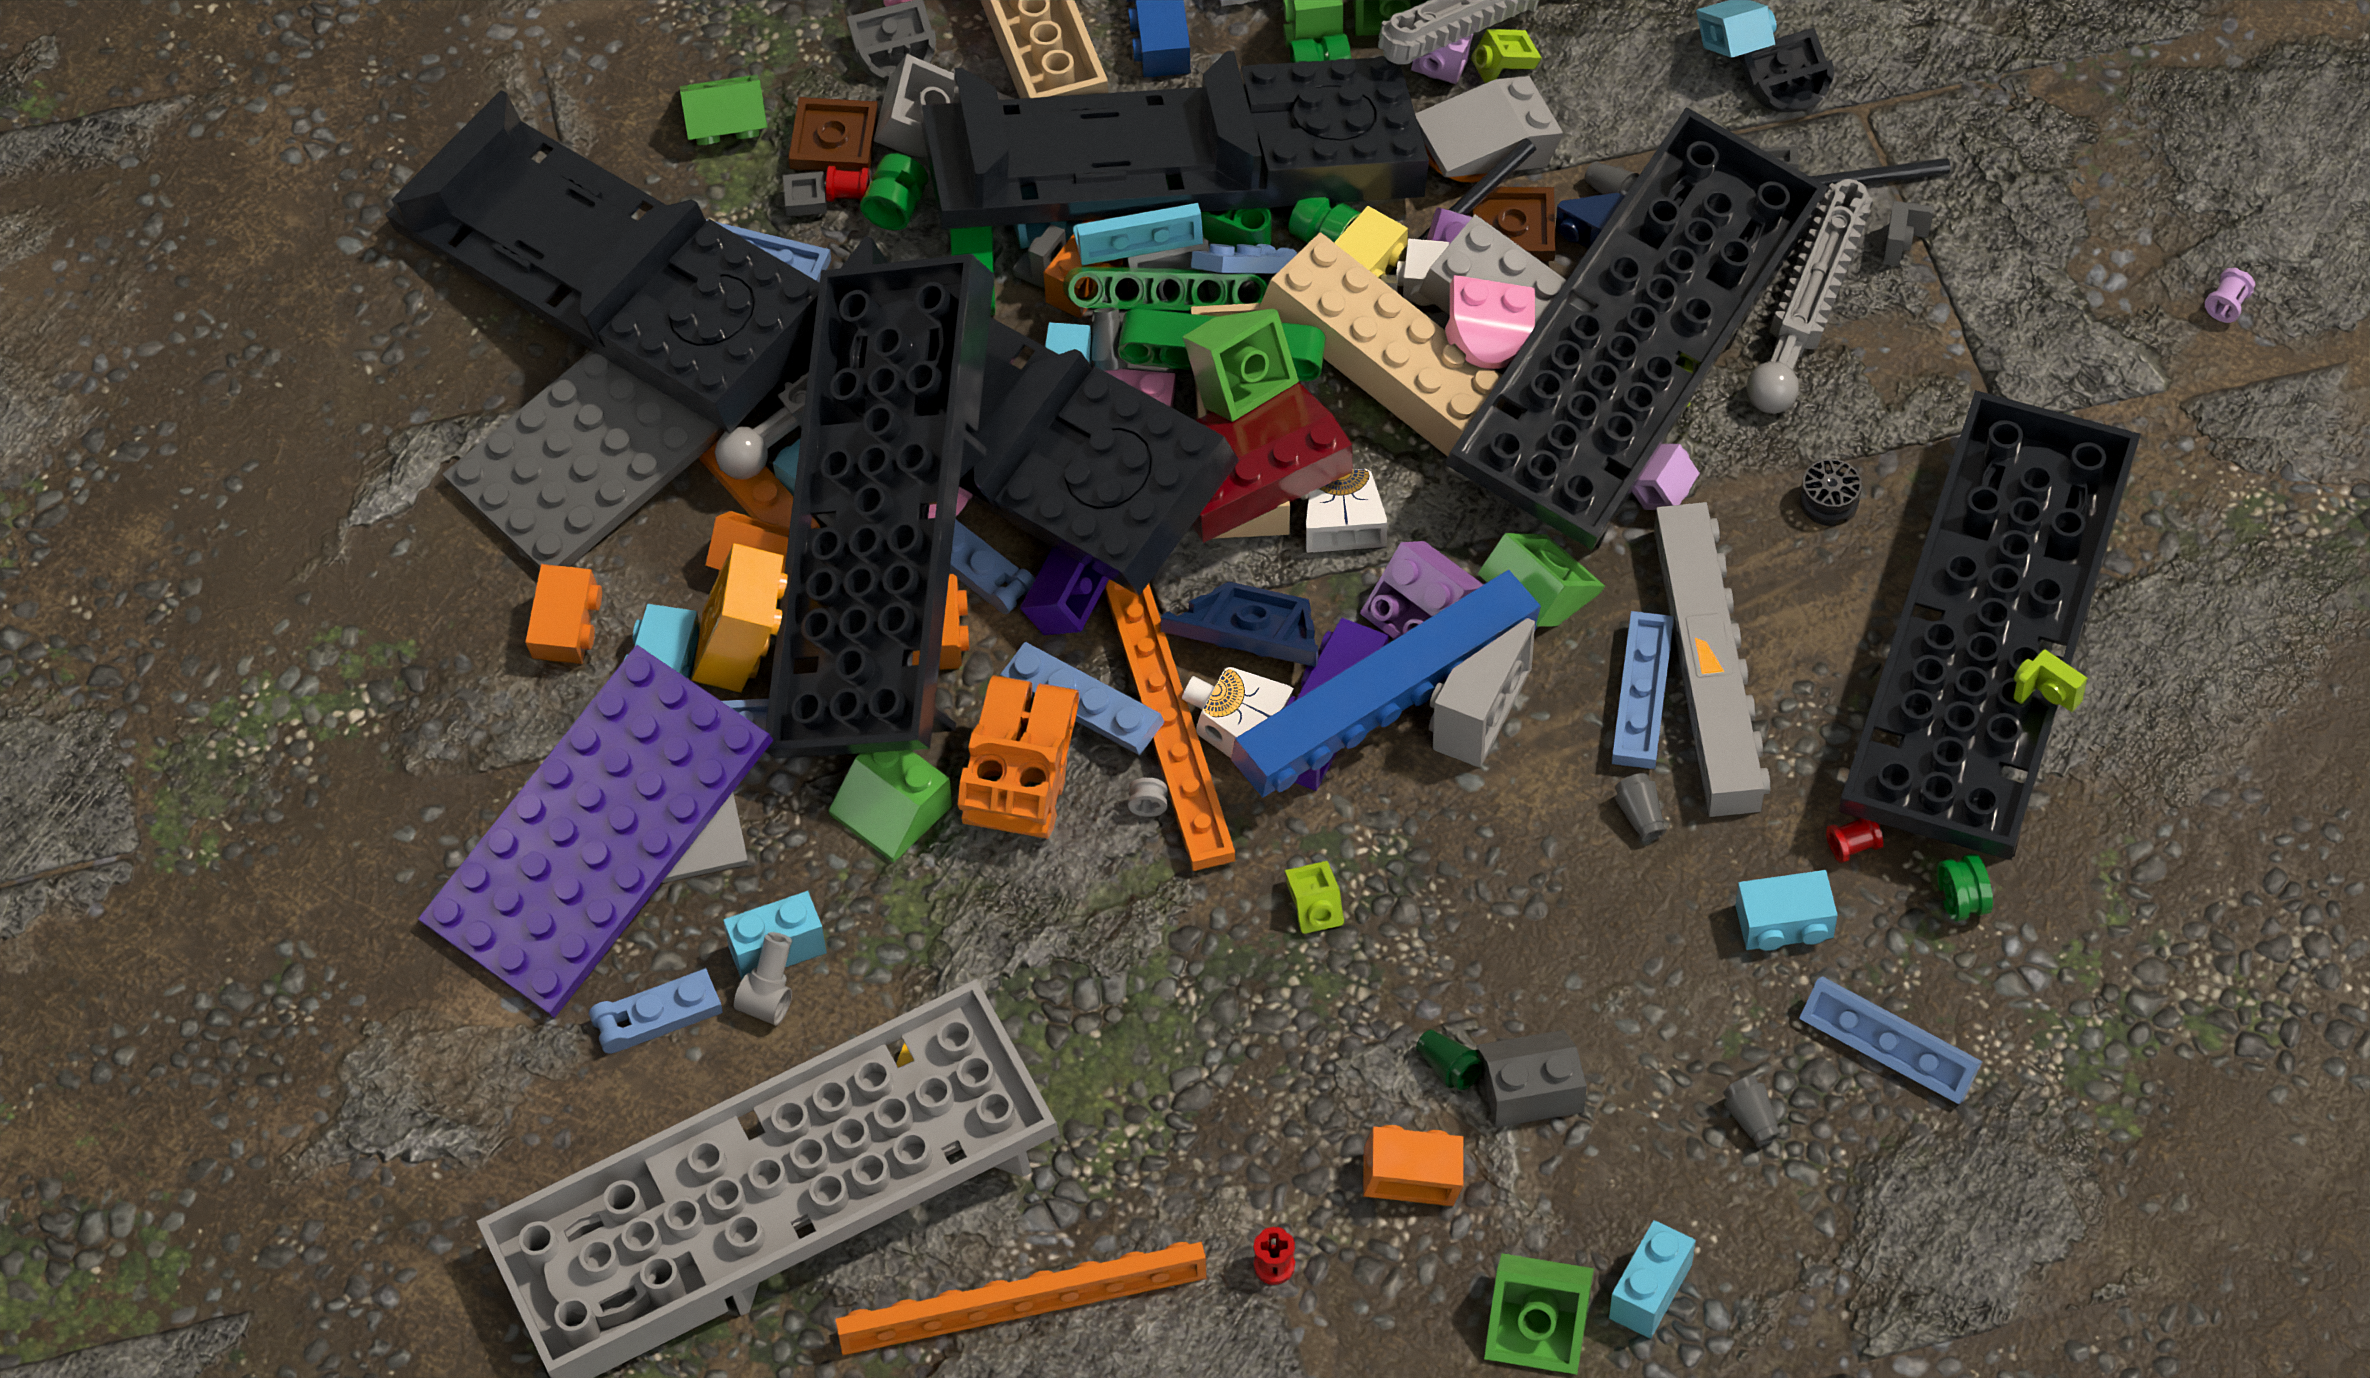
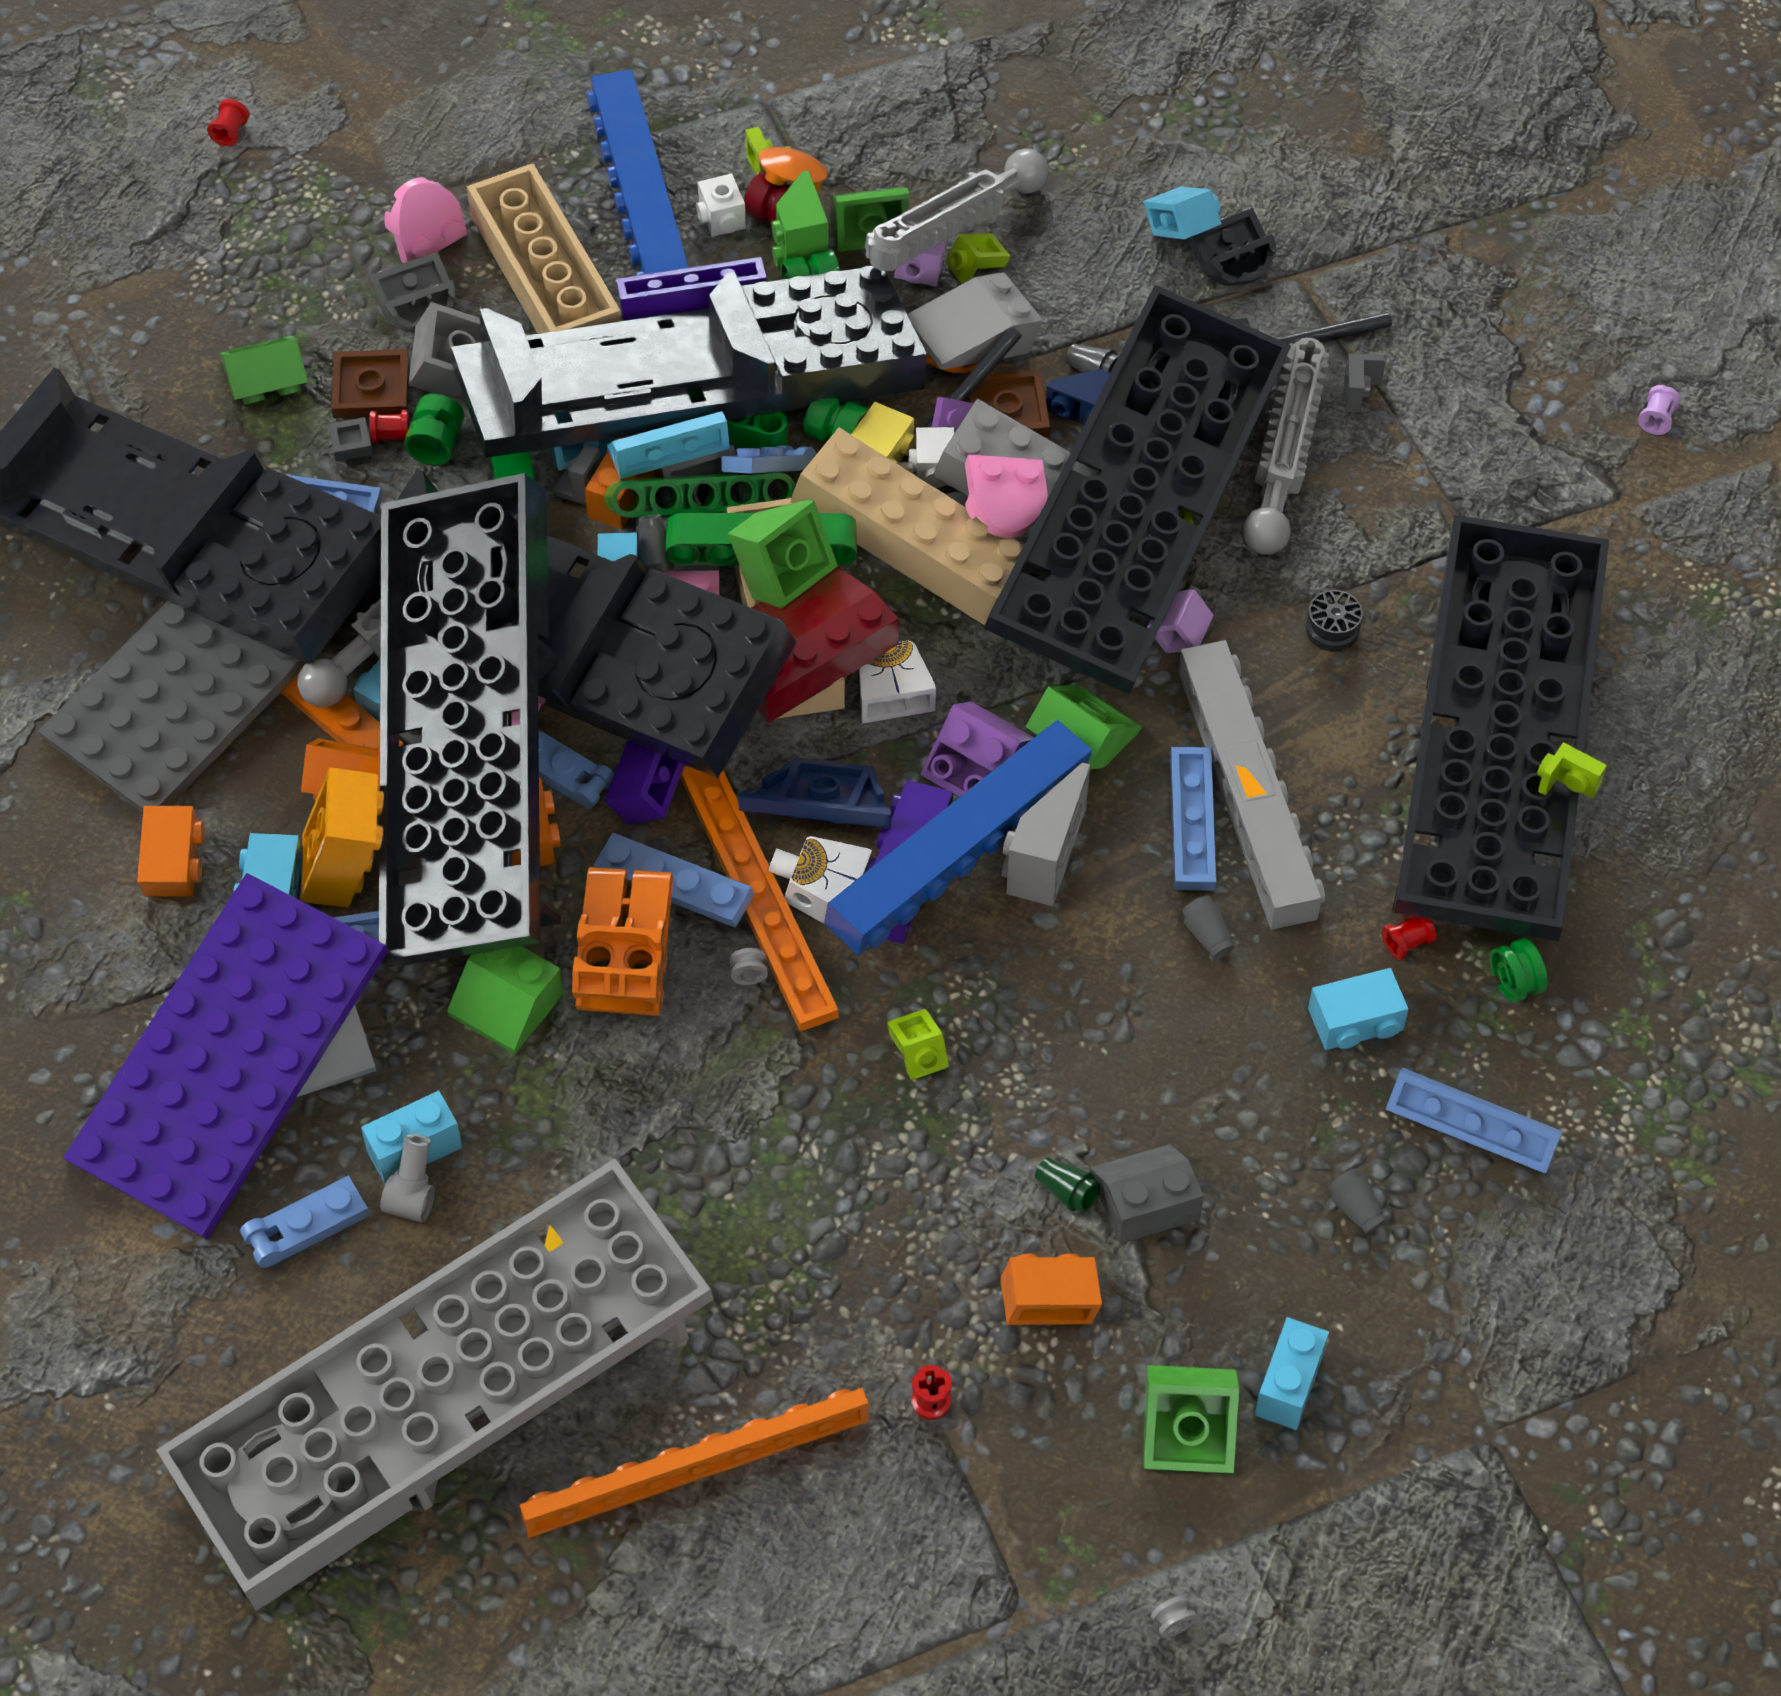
camera: 10 degrees left, 0 degrees up
none -> dark purple brick [616,257,767,321]

